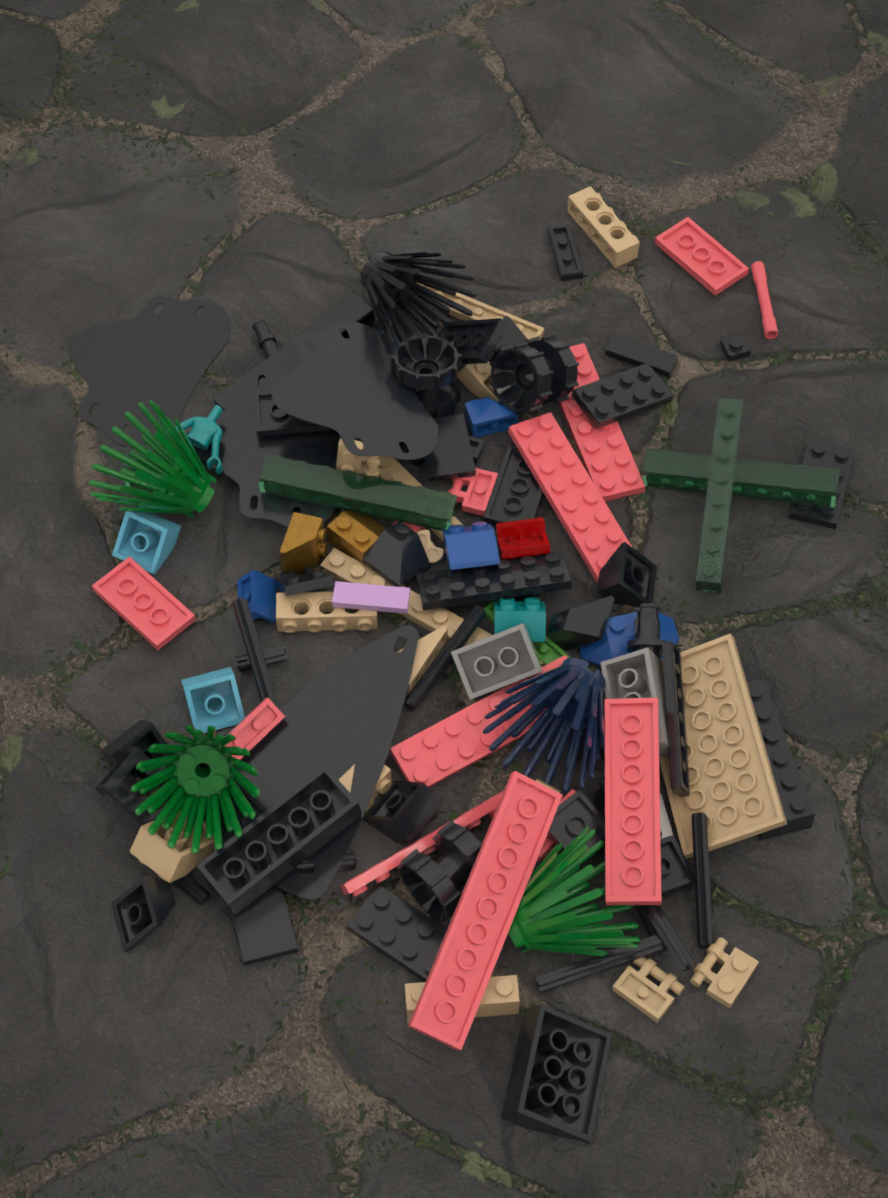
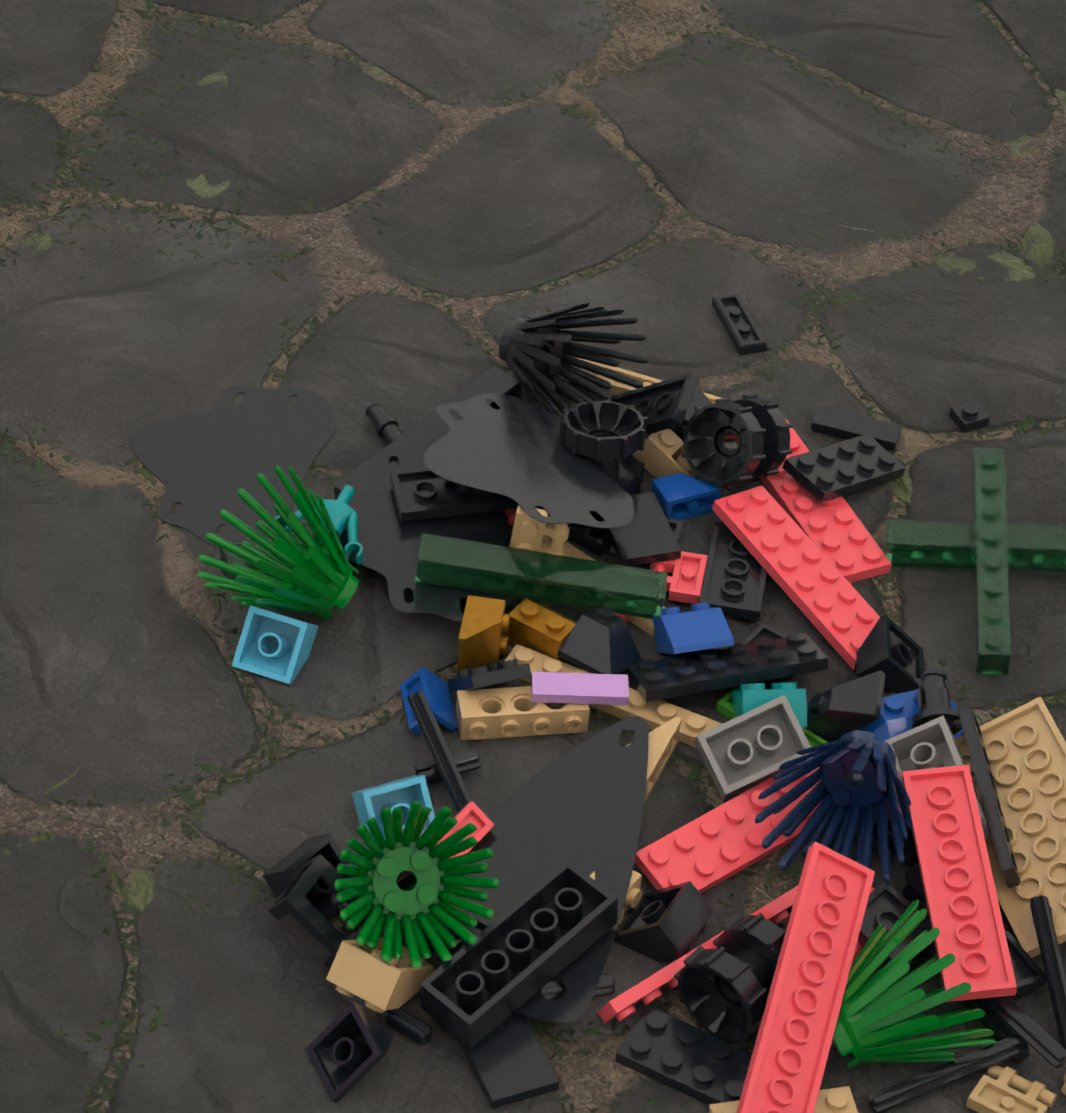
camera: 10 degrees left, 15 degrees down
coral plate [92,556,196,650] -> none
black axle [404,605,486,710] -> none
tan piece [416,529,445,563] -> none
red bracket [496,518,551,560] -> none
tan brick [567,186,640,268] -> none
coral plate [654,217,749,296] -> none
coral piece [751,261,779,339] -> none

